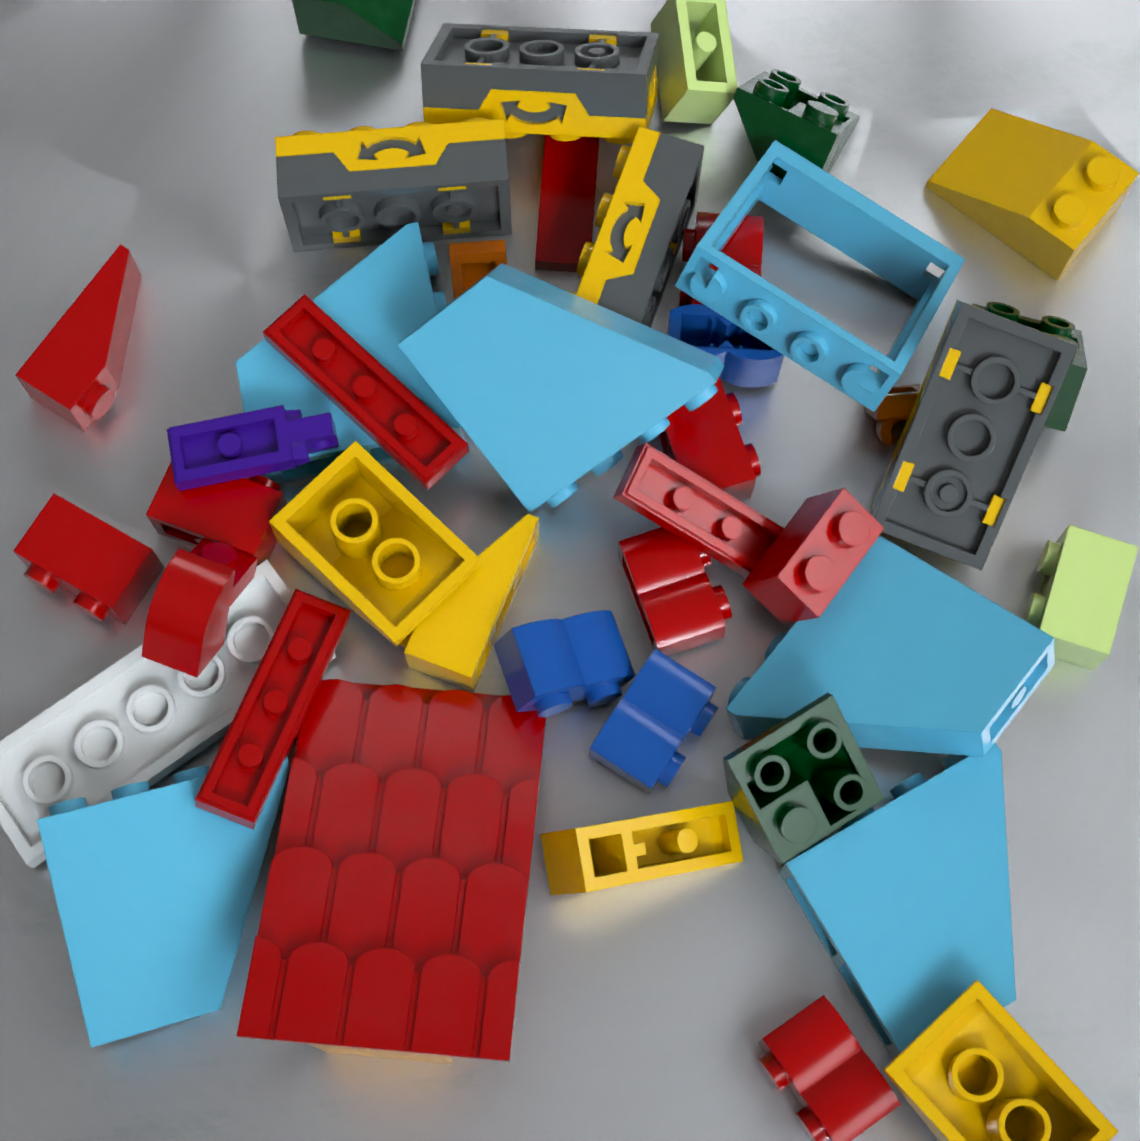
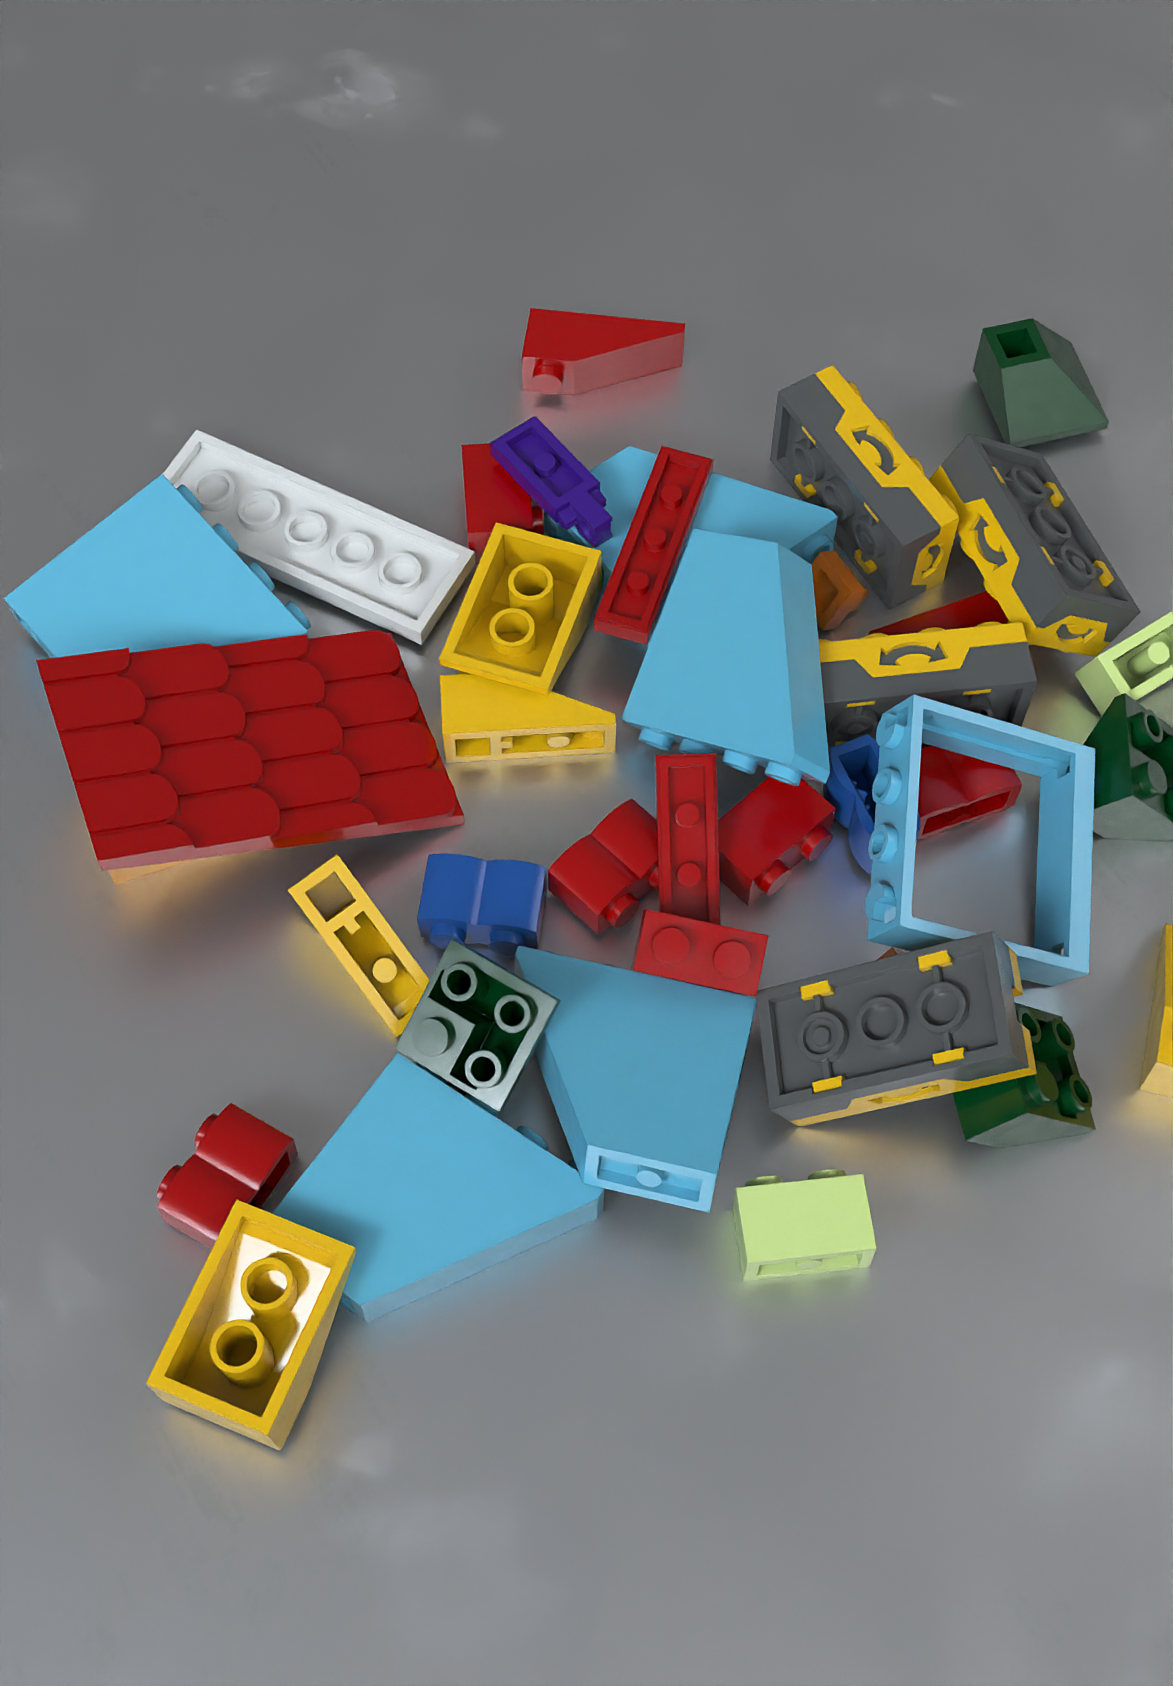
camera: 65 degrees right, 10 degrees down
red brick [13,493,164,625] -> none
red brick [141,538,258,678] -> none
red tile [195,588,351,830] -> none
blue brick [493,610,636,717] -> none

